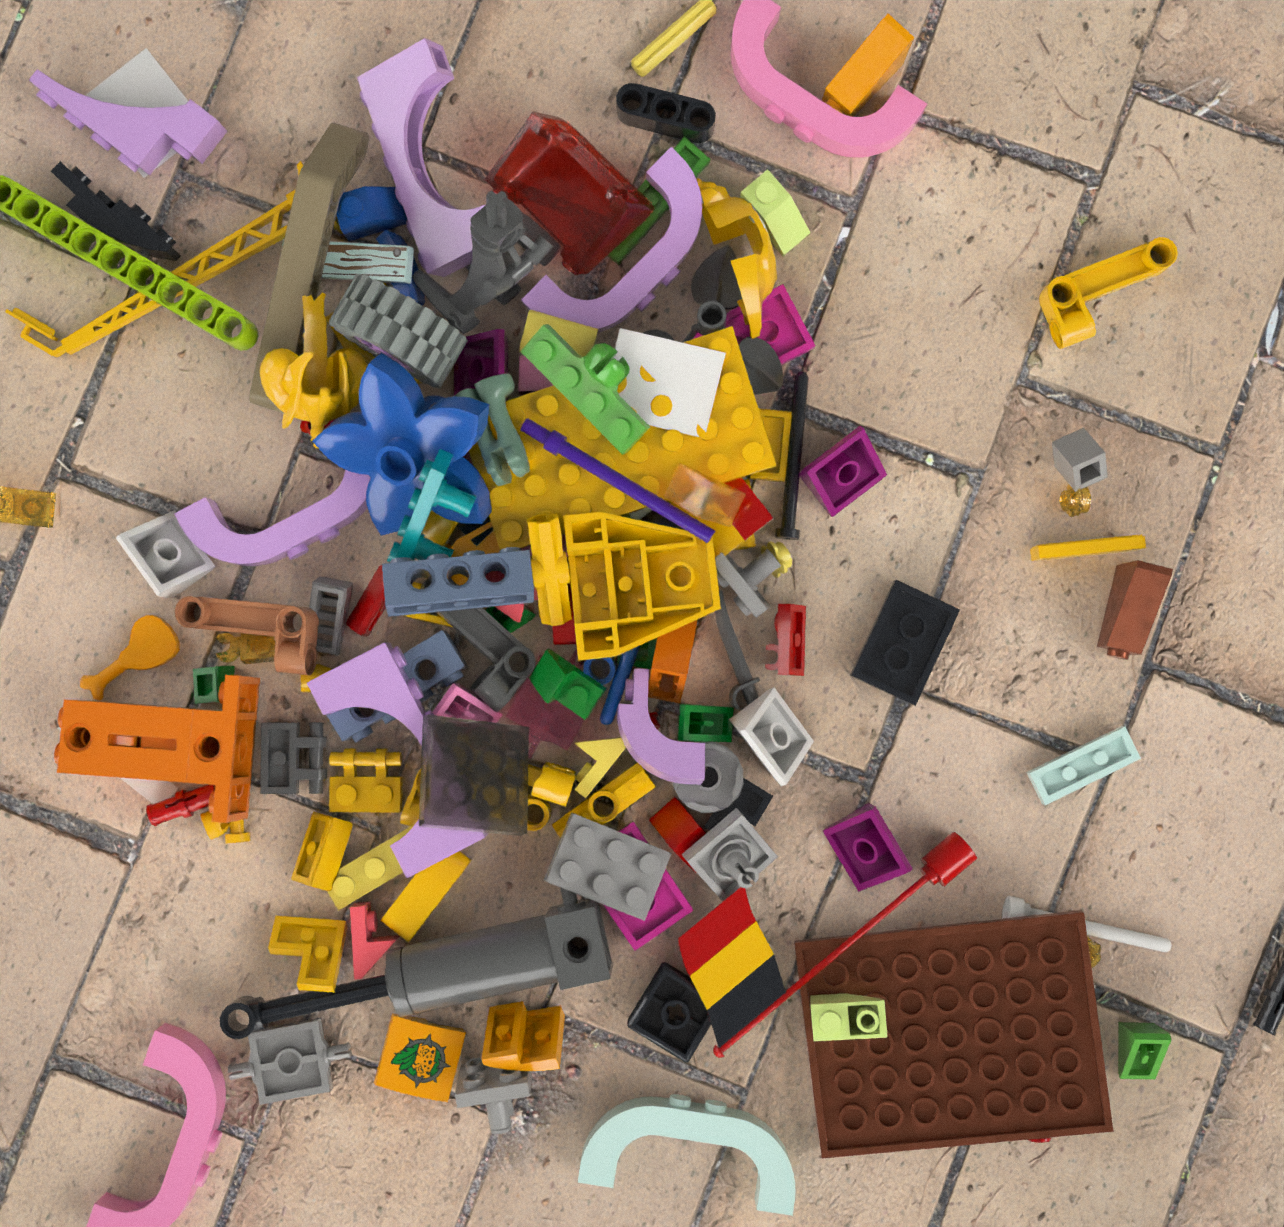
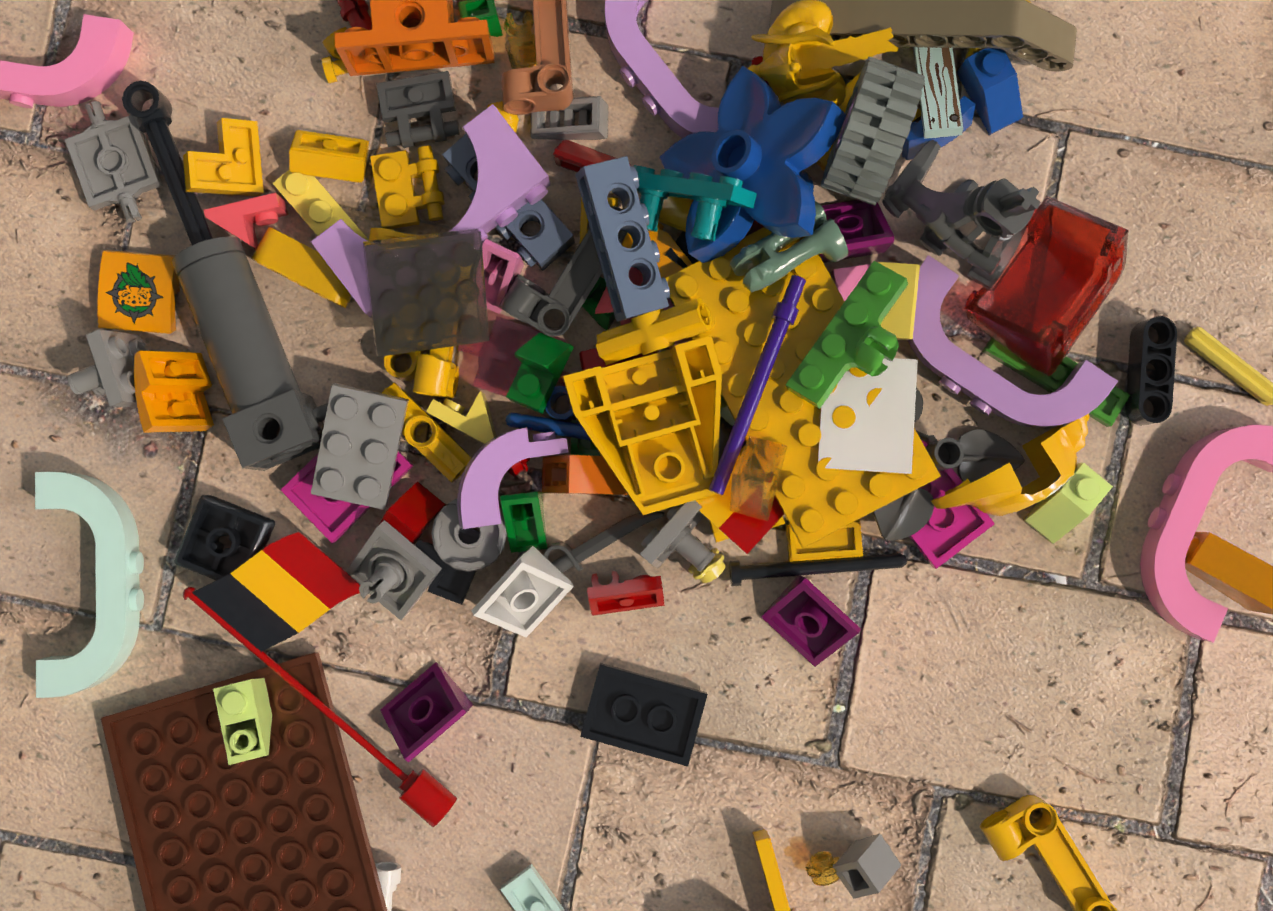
camera: 75 degrees right, 0 degrees up
lavender arch [357,38,485,277] -> none

